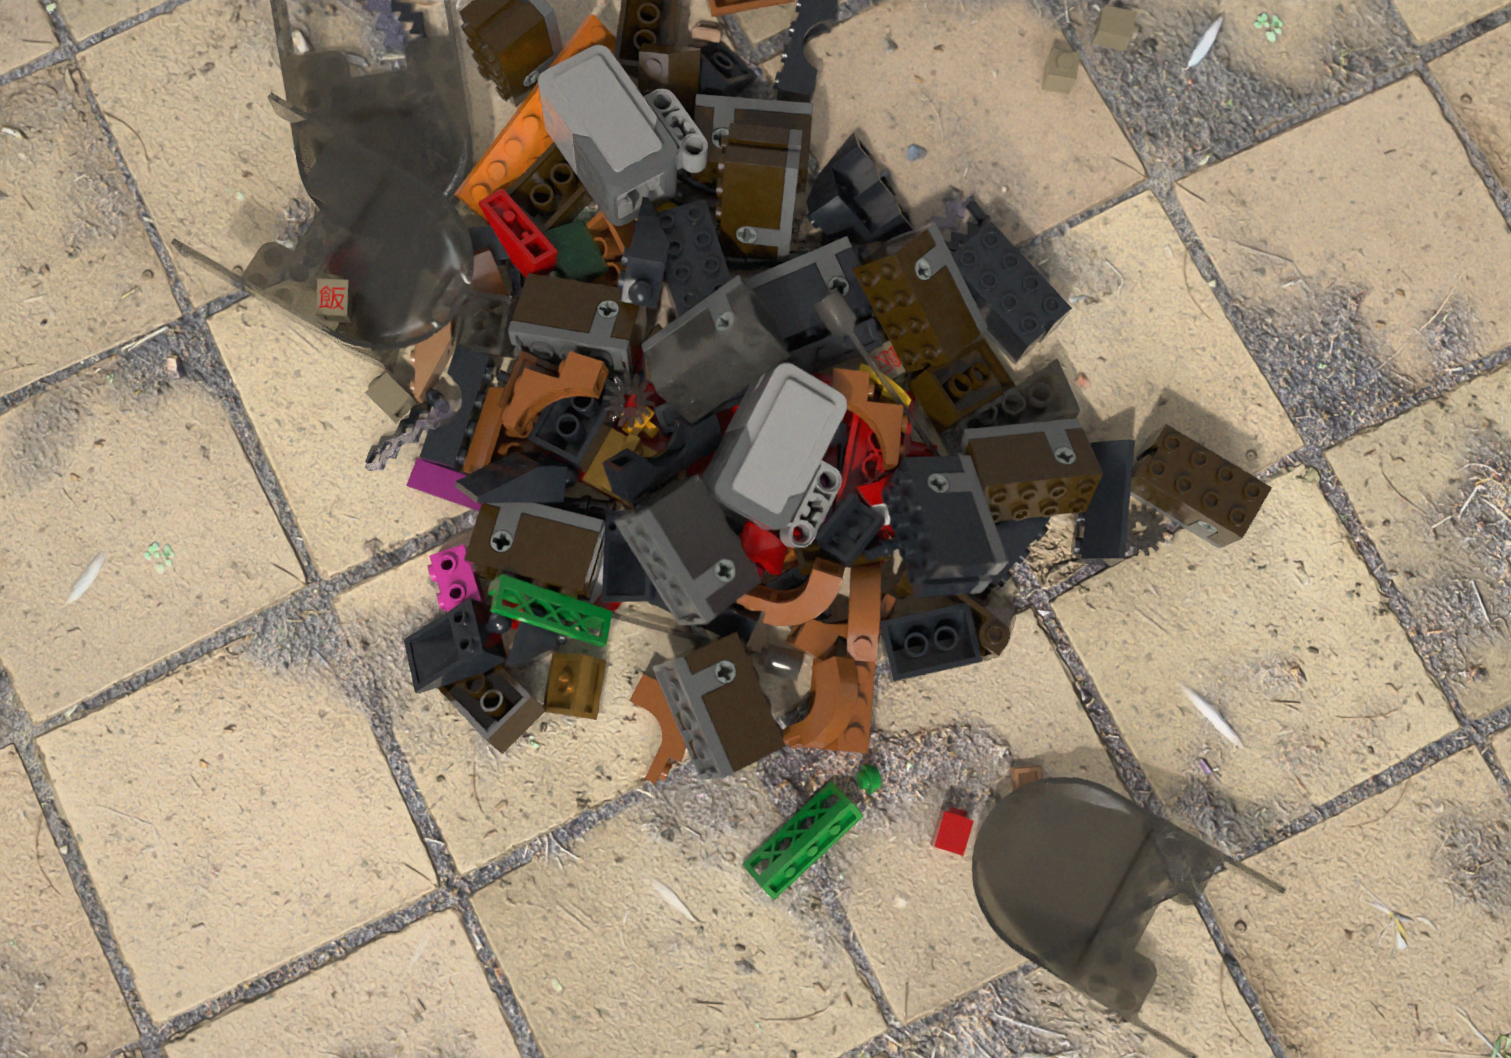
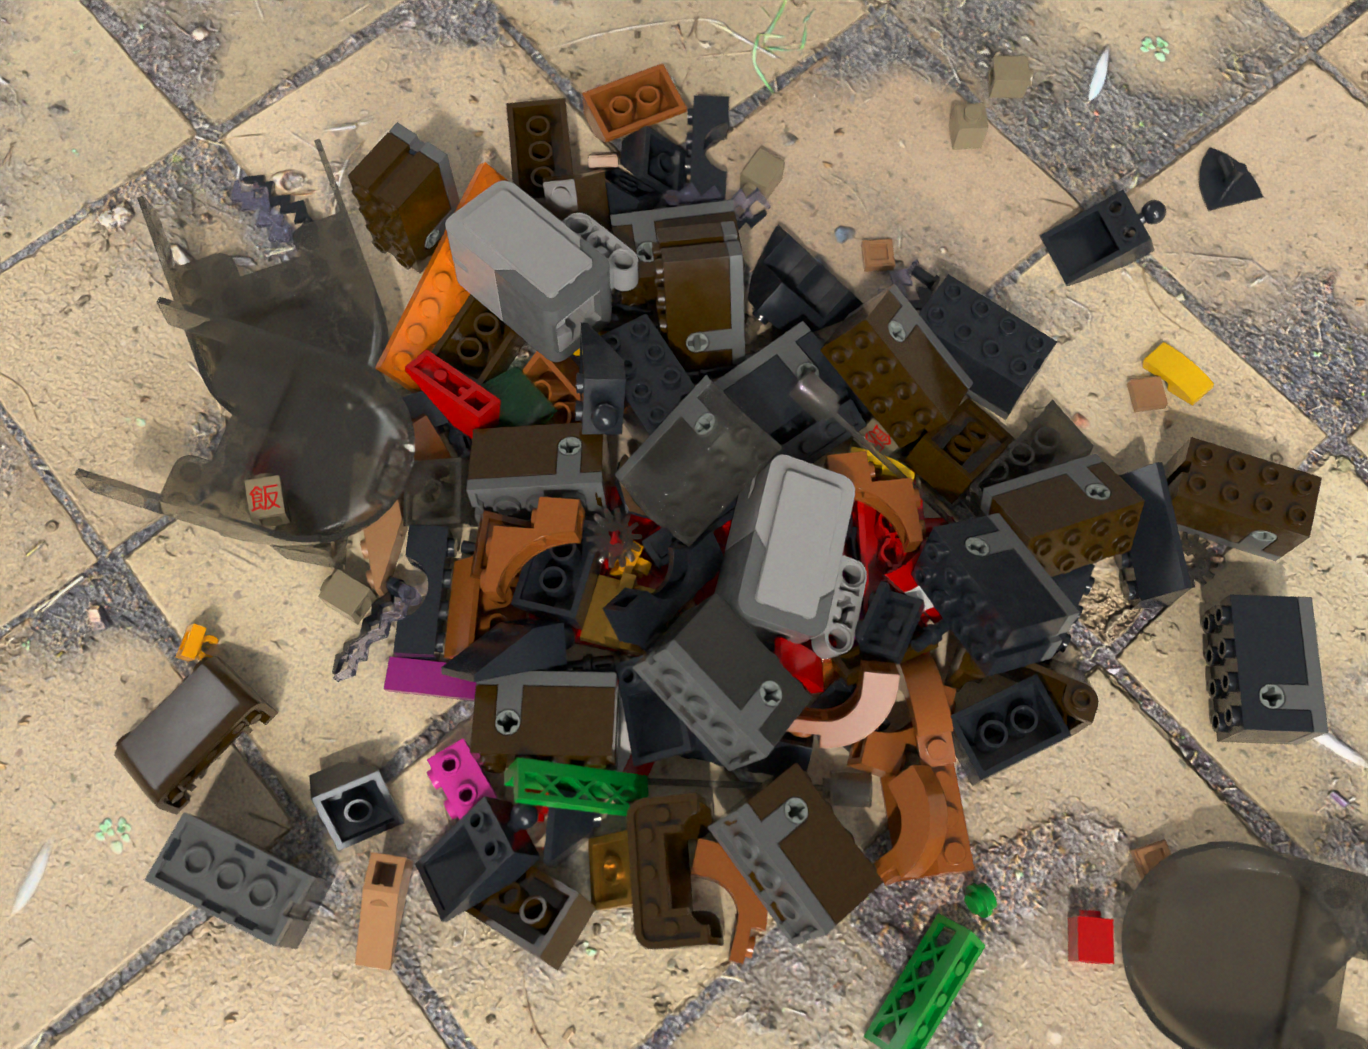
camera: 10 degrees left, 10 degrees down
none -> dark brown windscreen [114,656,278,815]
none -> dark grey piece [145,812,333,949]
none -> light orange tile [175,623,219,662]
none -> black slope [309,762,404,851]
none -> medium nougat slope [355,852,414,970]
none -> black slope [620,125,688,204]
none -> dark brown windscreen [627,792,724,950]
none -> clear purple piece [665,183,771,230]
none -> dark tan brick [739,148,785,204]
none -> medium nougat tile [861,239,895,272]
none -> black slope [1040,189,1166,287]
none -> medium nougat tile [1127,376,1168,412]
none -> yellow slope [1143,342,1214,406]
none -> black shield [1198,147,1263,211]
none -> black piece [1202,594,1329,745]

